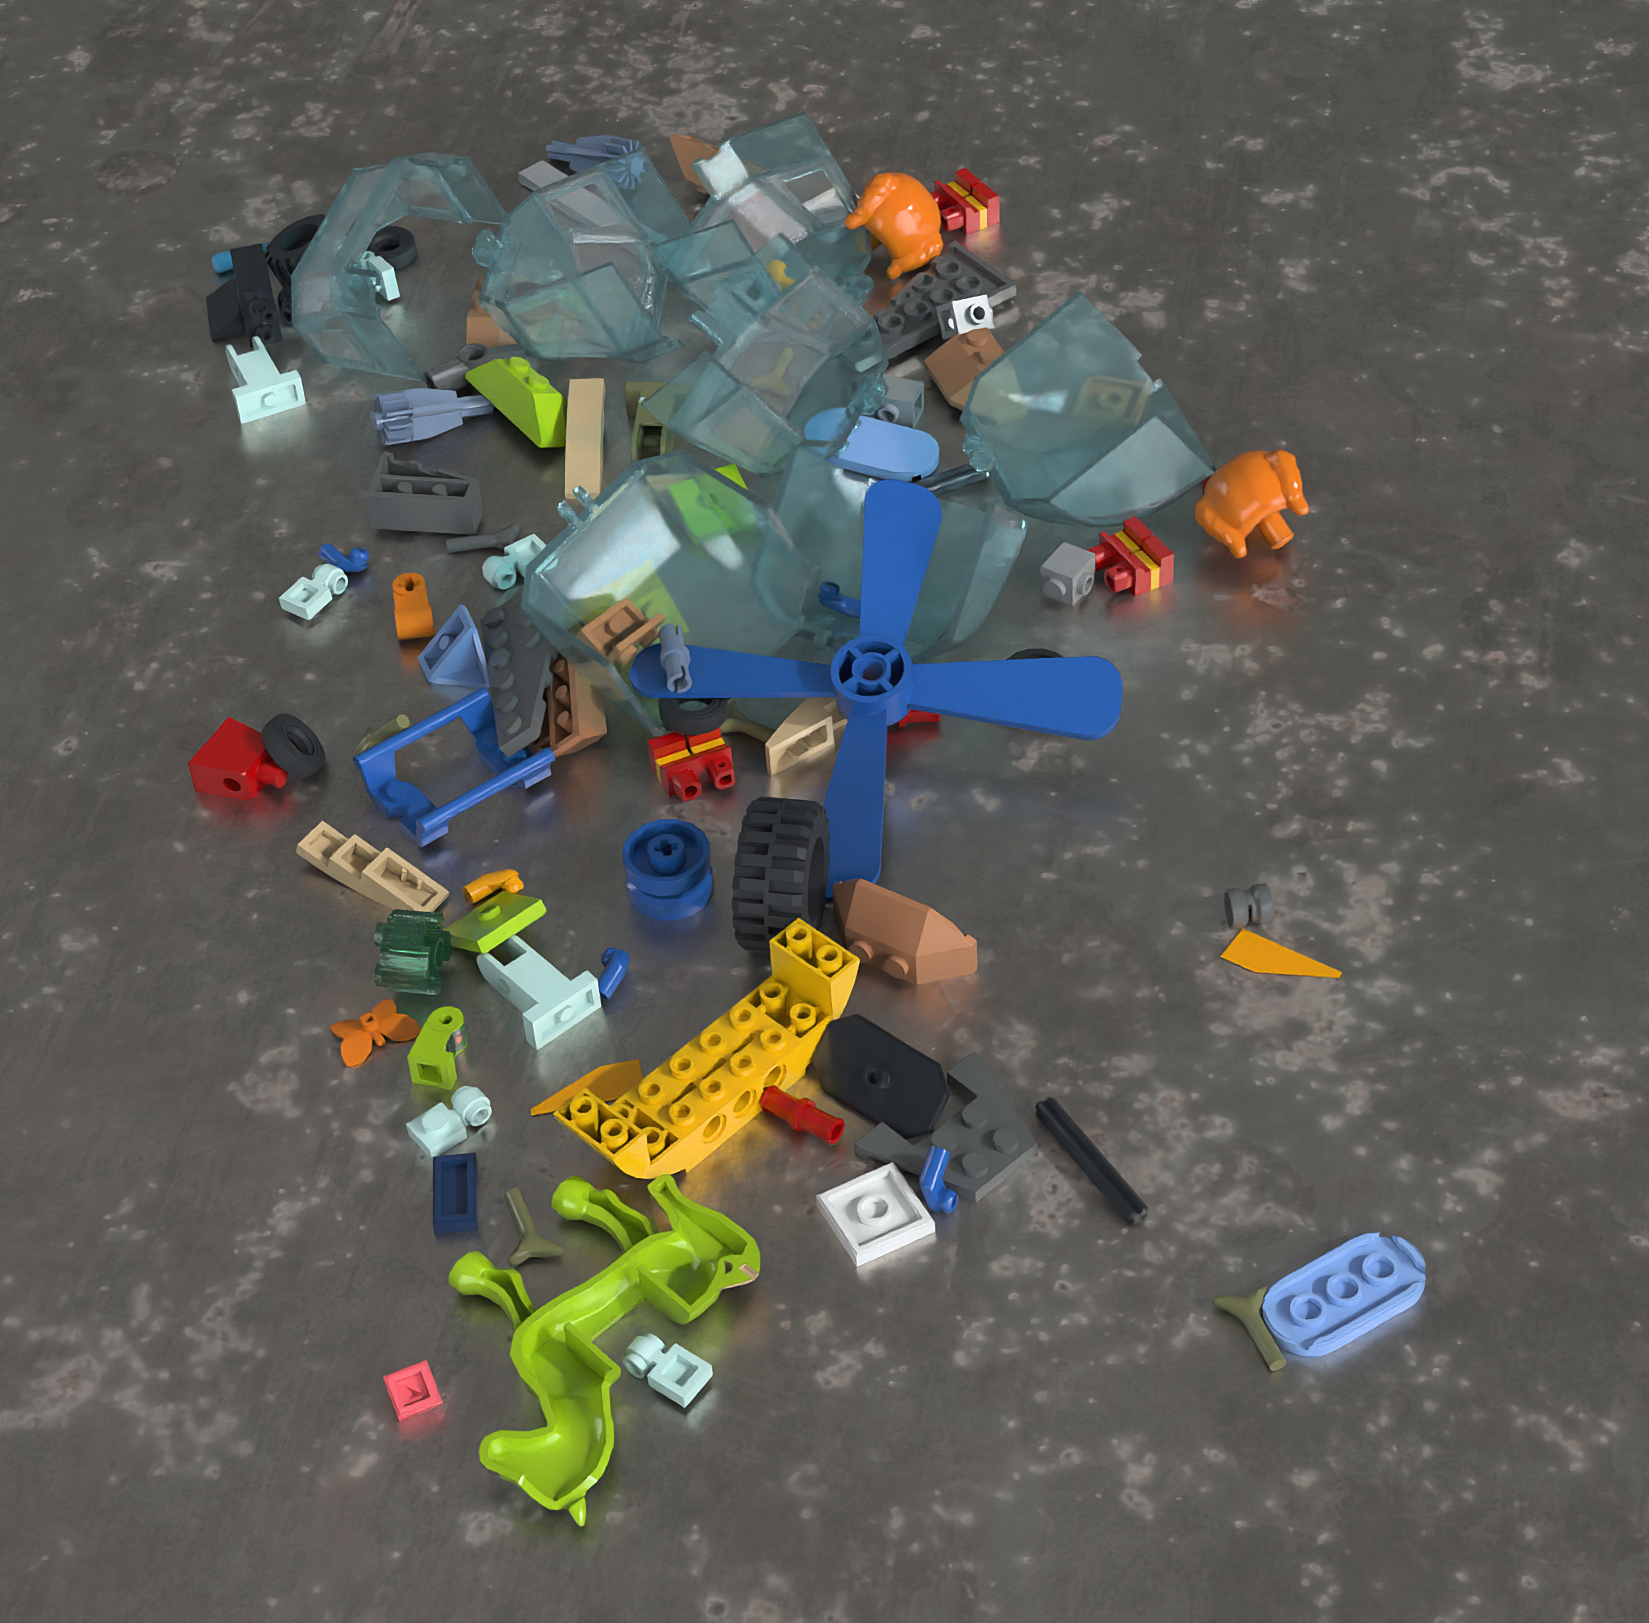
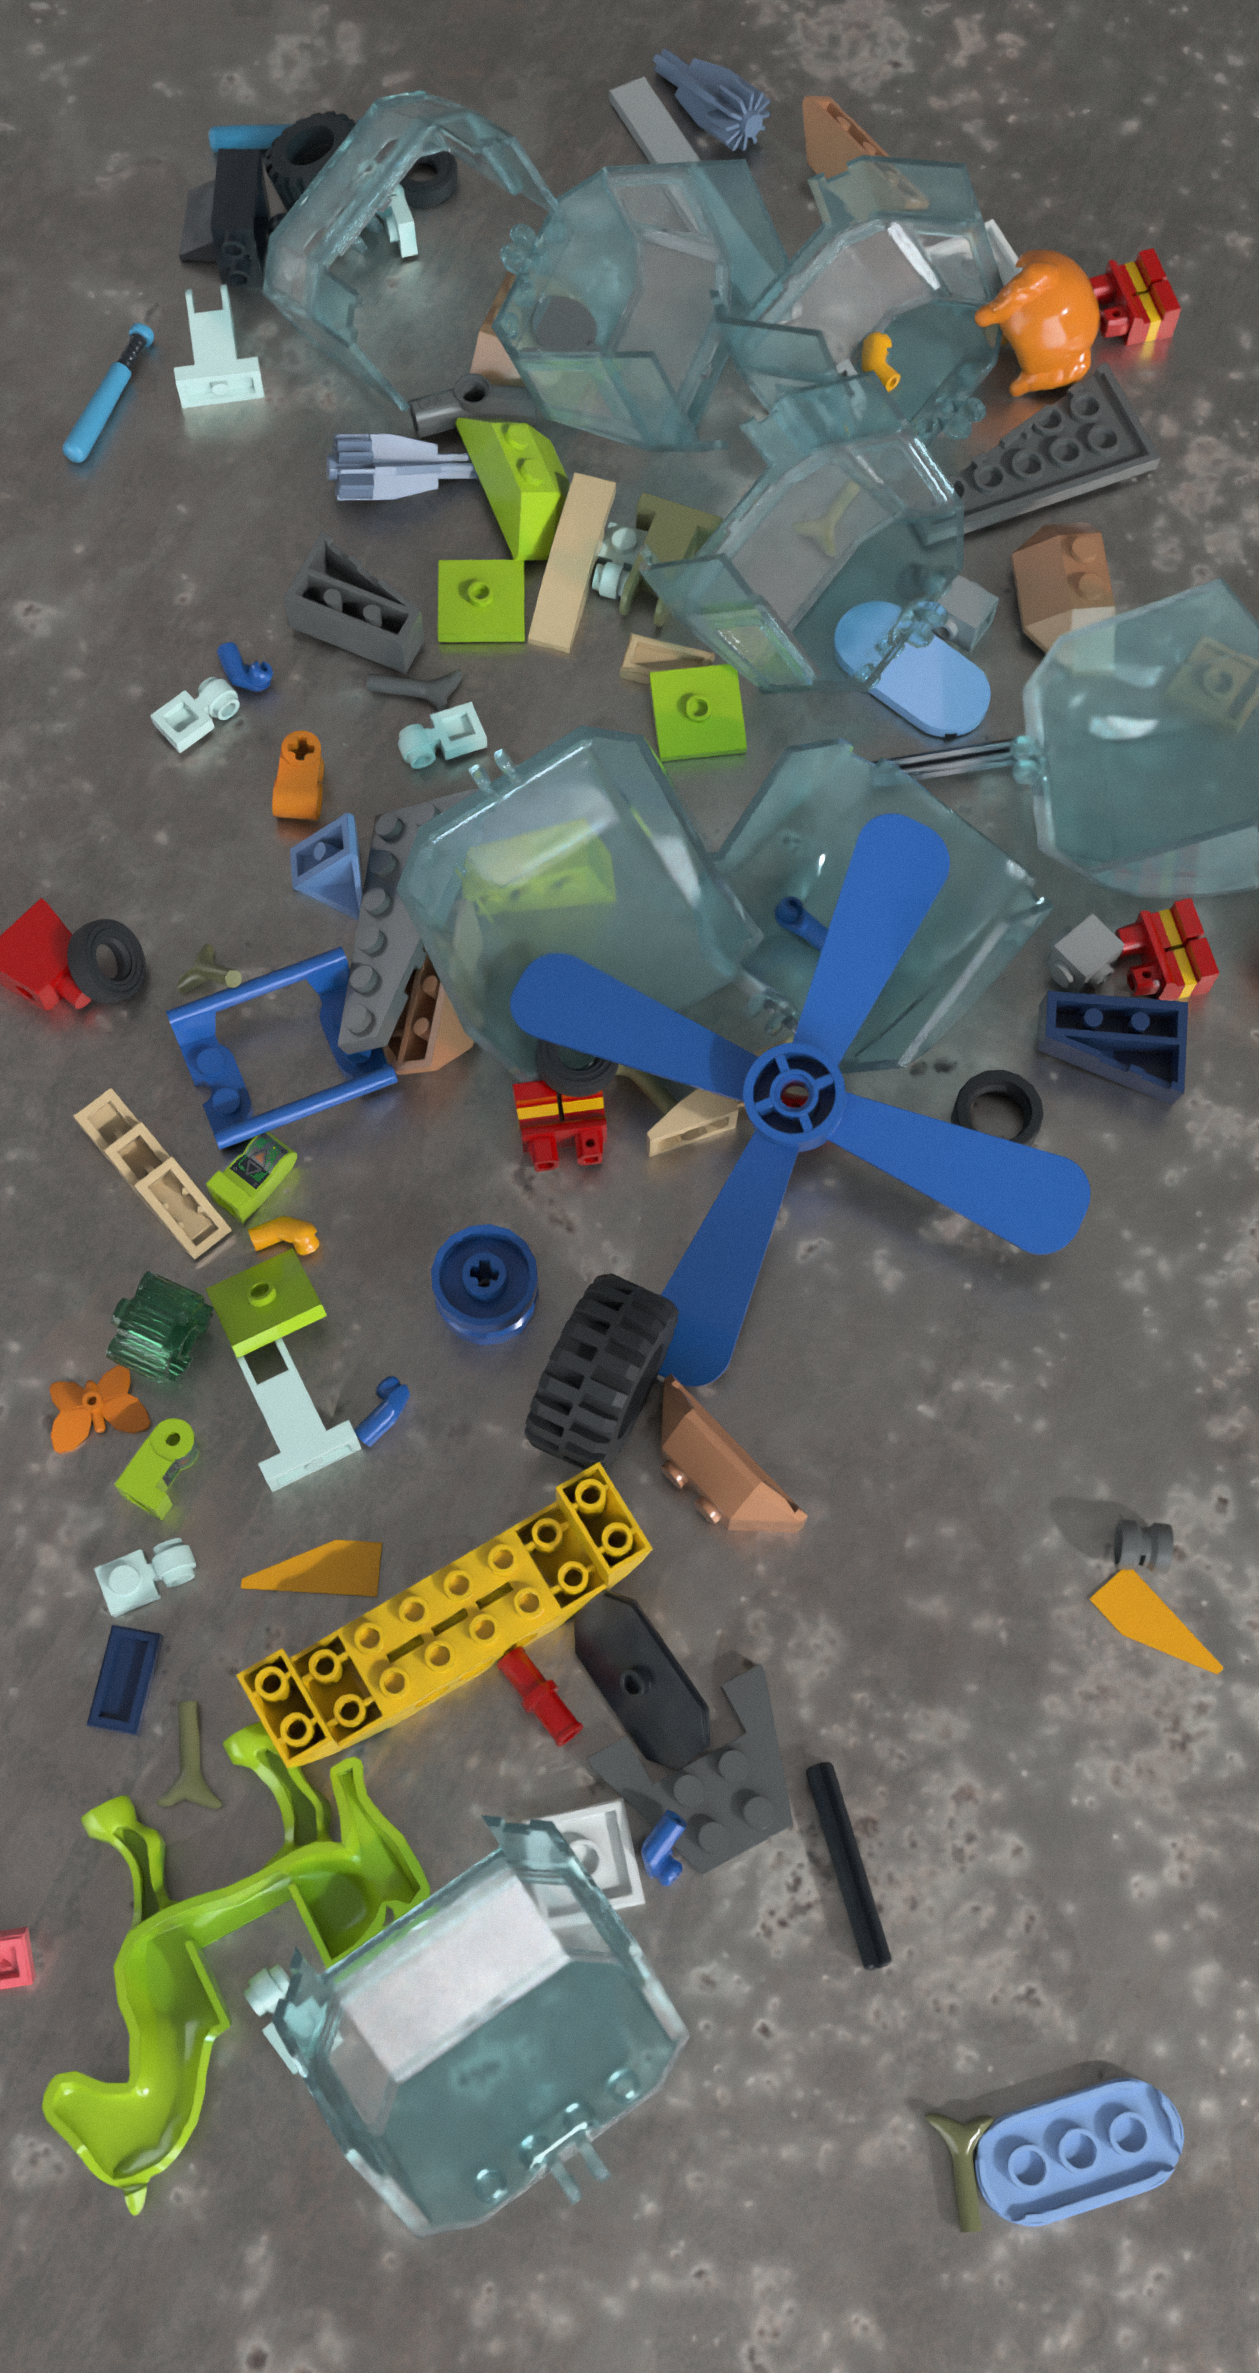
camera: 10 degrees right, 25 degrees up
medium nougat bracket [574,597,666,671] -> none
sand blue pin [658,623,692,693] -> none
brick [936,294,994,340] -> none
none -> dark azure piece [62,323,154,463]
none -> lime leg [206,1131,297,1226]
none -> clear light blue windscreen [272,1815,690,2239]
none -> lime plate [438,560,525,642]
none -> light aqua plate [592,522,648,600]
none -> dark blue wedge [1036,991,1188,1105]

